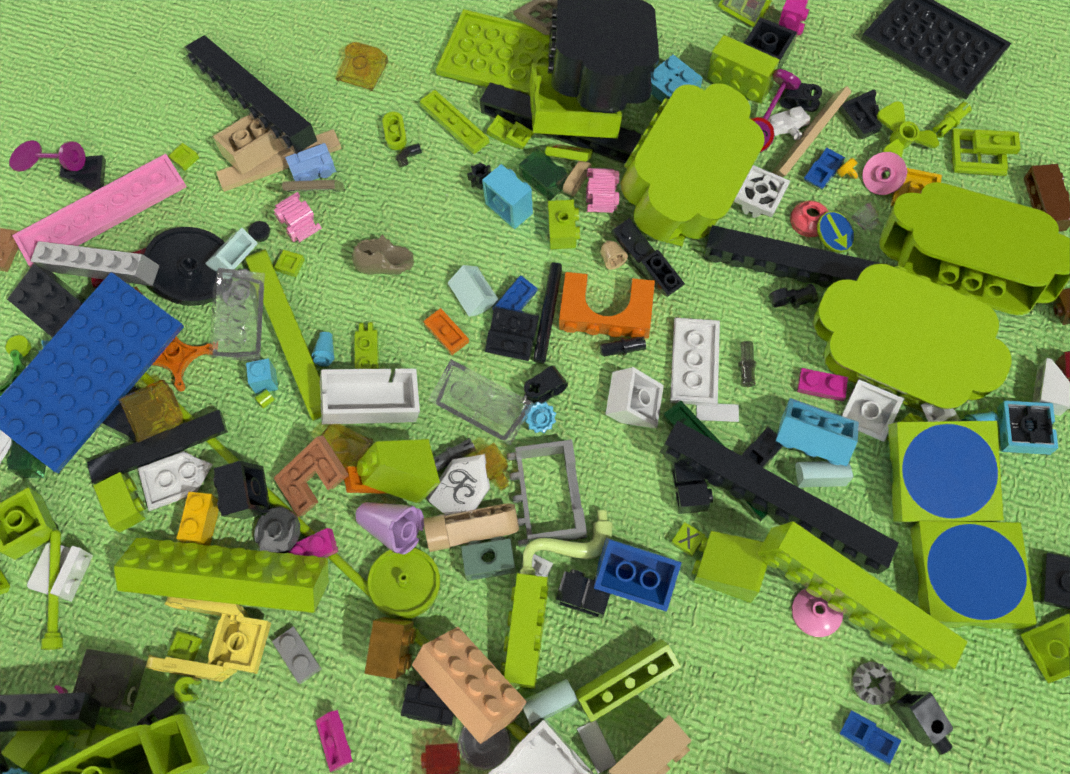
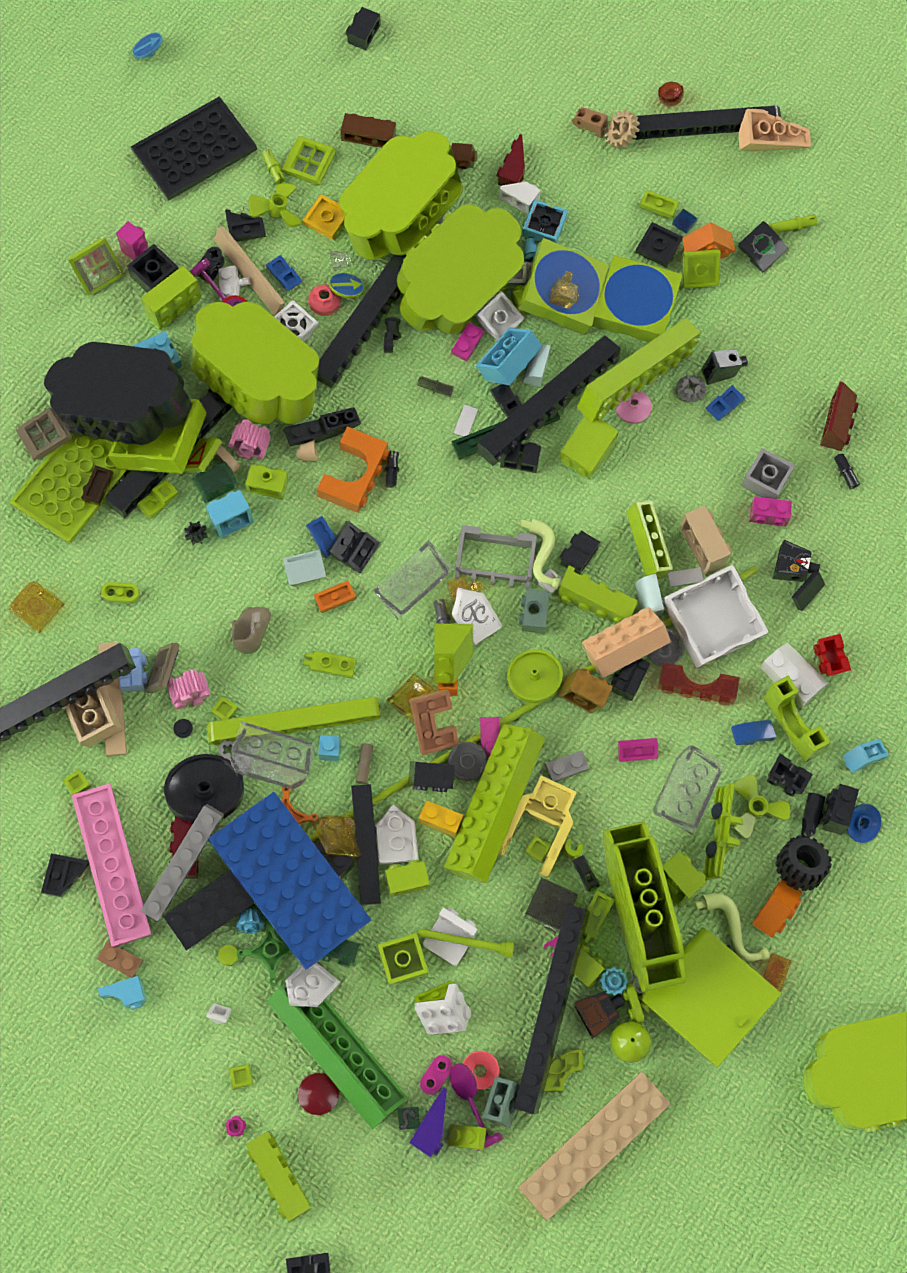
camera: 80 degrees left, 5 degrees up
magenta piece [9,140,85,172] -> none
light aqua brick [205,228,258,274] -> none
lime piece [255,389,275,409] -> none
medium azure cone [312,332,335,367] -> none
white piece [320,369,420,424] -> none
lavender cone [356,502,424,554] -> none
arm [395,143,422,168] -> none
lime plate [420,90,490,154] -> none
tan beam [424,503,519,552] -> none
black piece [524,366,568,406] -> none
medium azure piece [525,402,557,433] -> none
black axle [533,262,562,364] -> none
blue slope [594,537,682,612] -> none
white slope [605,367,663,428] -> none
white tile [670,318,720,406] -> none
lime tile [671,522,705,557] -> none
yellow tile [836,158,858,179] -> none
bright pink dish [863,152,907,195] -> none
lime plate [972,130,1021,155] -> none
none -> dark brown tile [81,465,114,506]
none -> dark tan piece [355,743,373,784]
none -> clear yellow brick [549,271,579,309]

